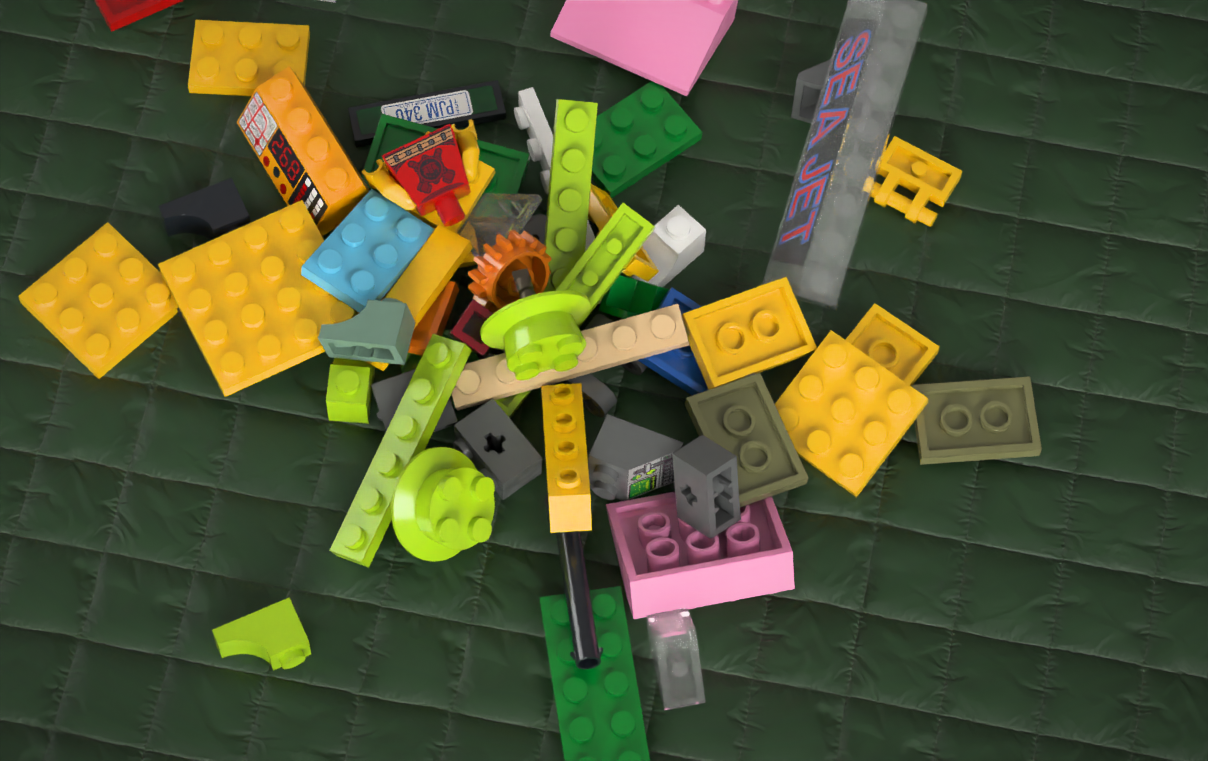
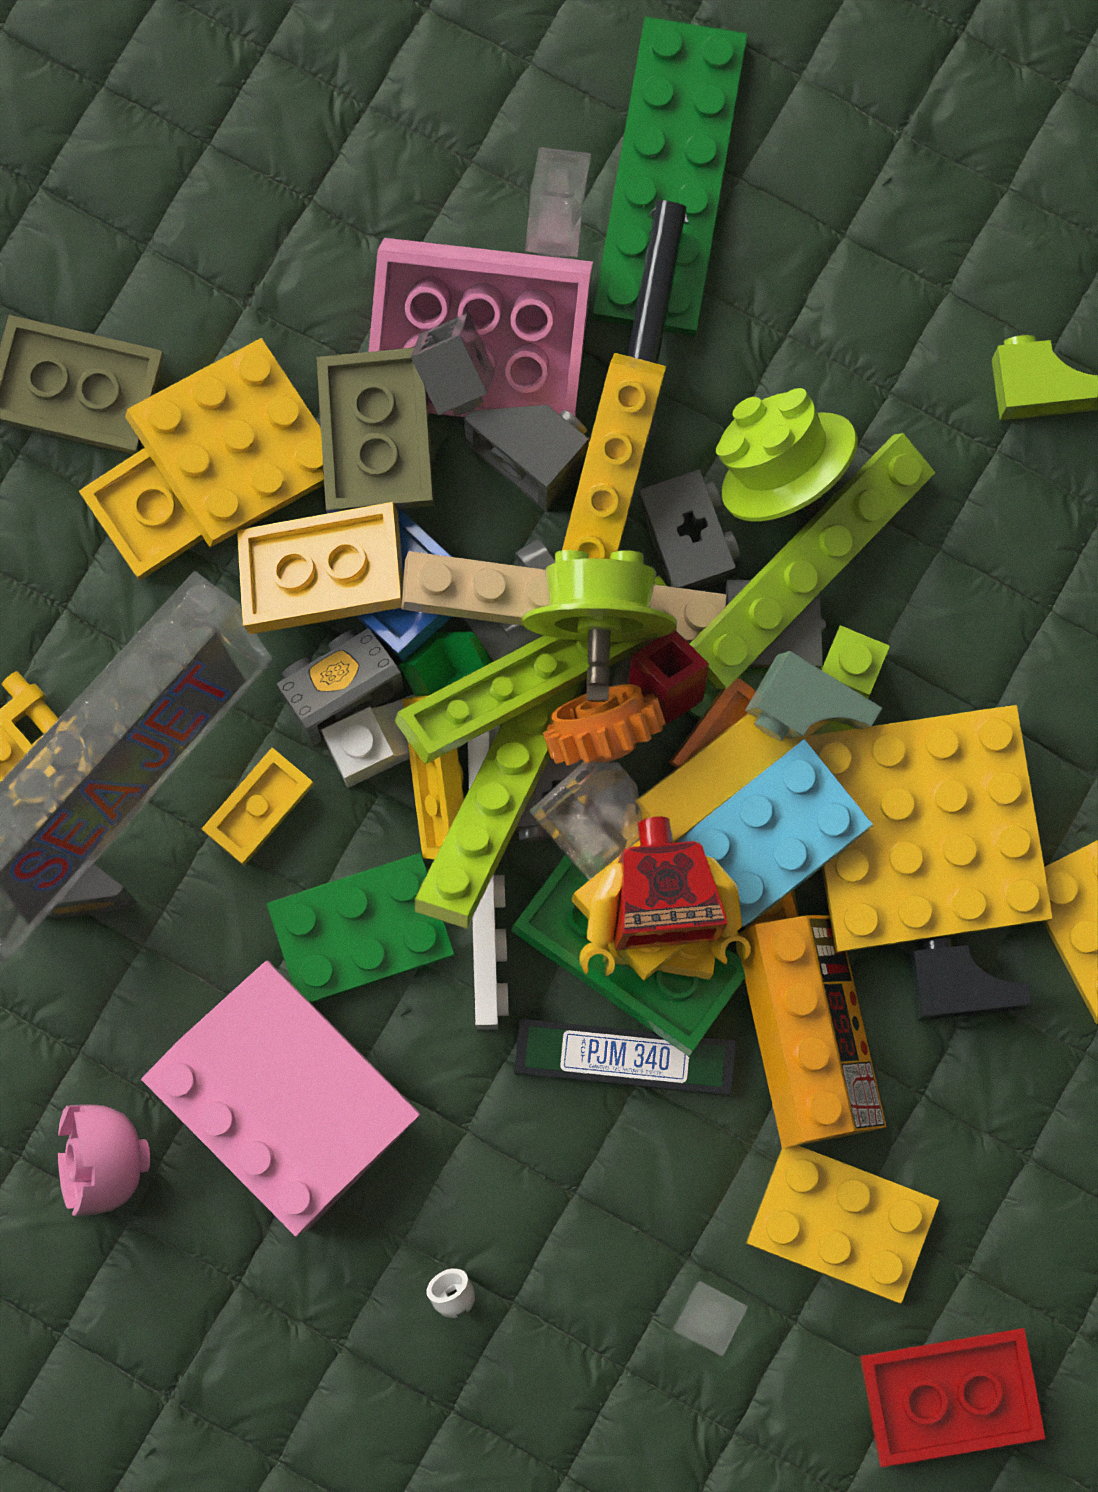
camera: 160 degrees left, 15 degrees up
none -> yellow plate [202,748,314,866]
none -> dark grey slope [277,628,404,747]

